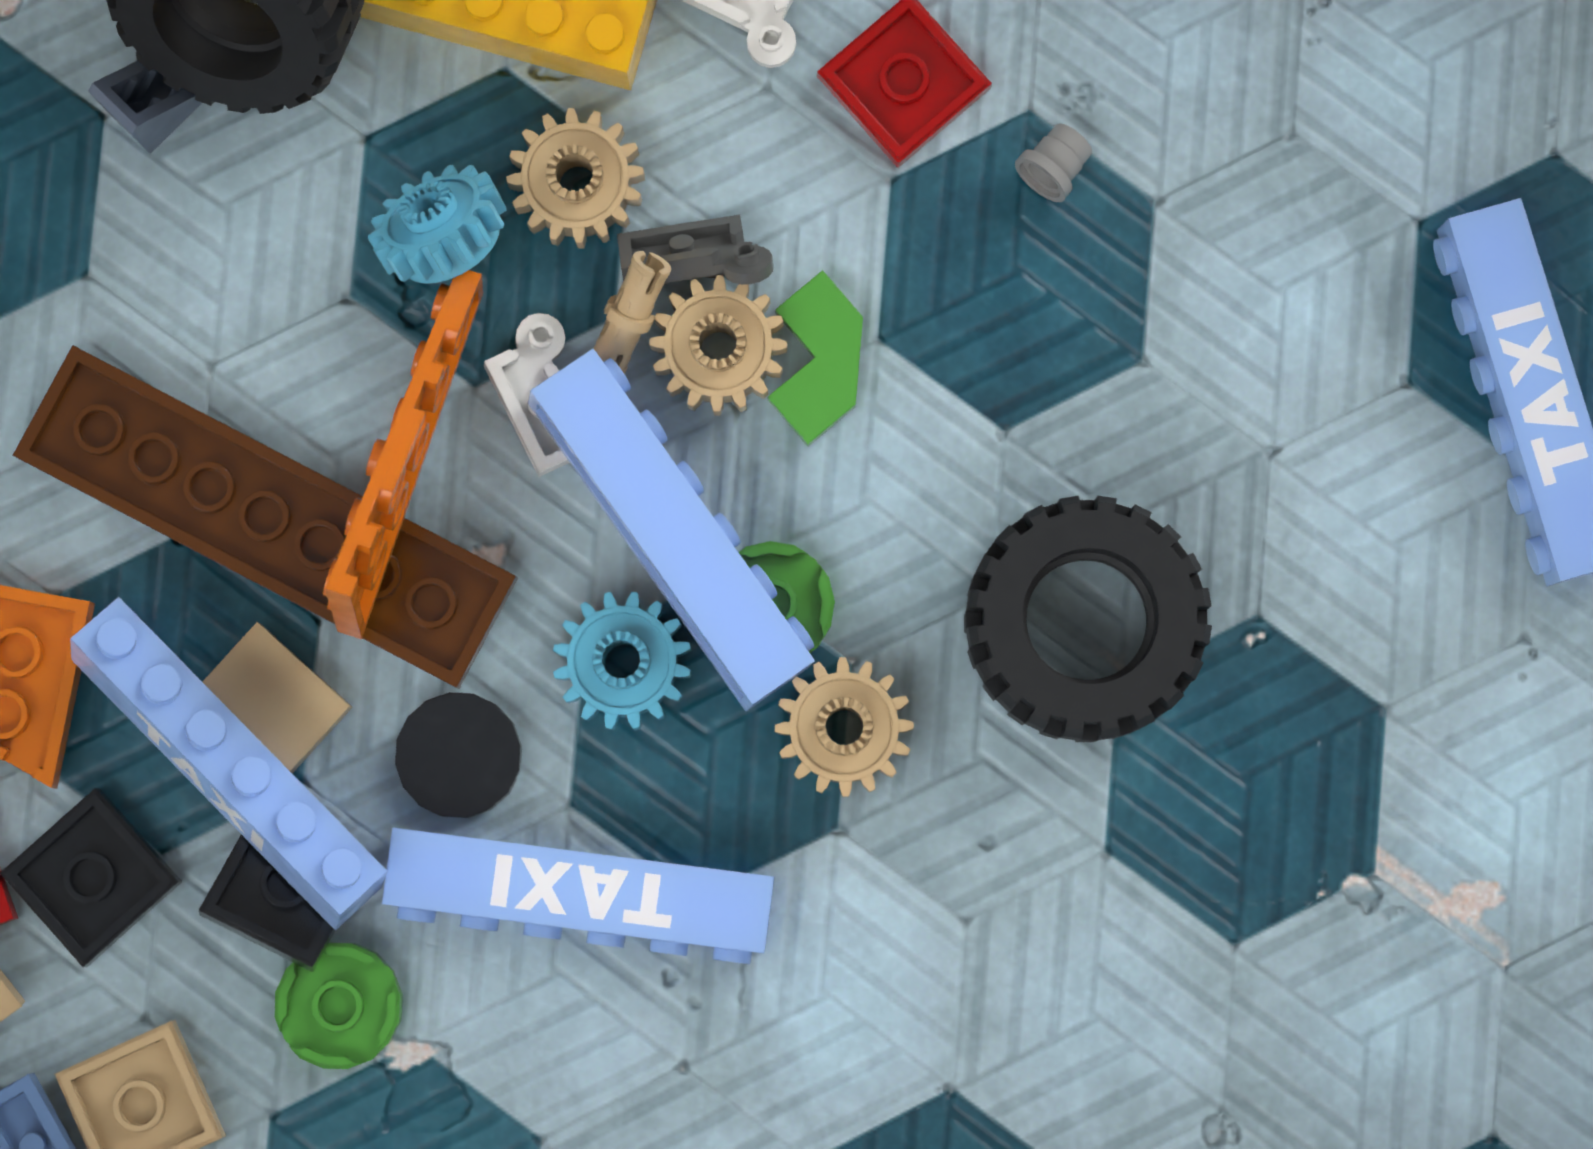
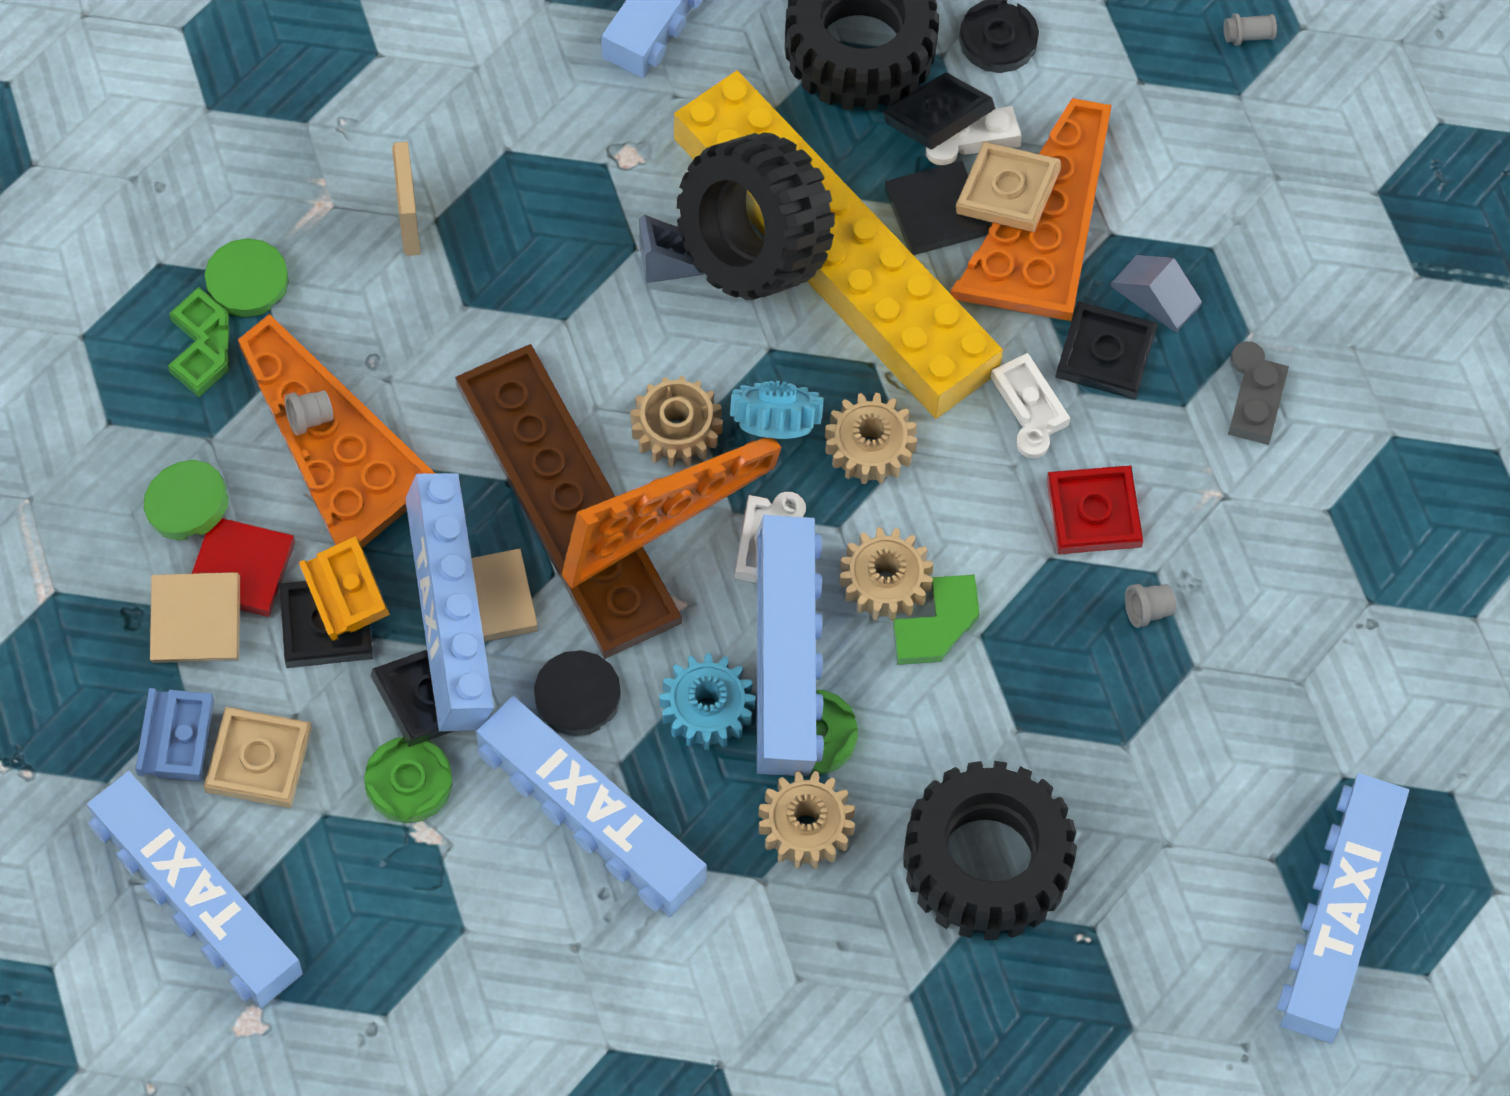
camera: 30 degrees right, 20 degrees down
tan pin [594,251,671,374] -> none
dark grey hinge [617,215,774,286] -> none
none -> light orange plate [299,536,390,641]
none -> tan gear [630,376,723,468]

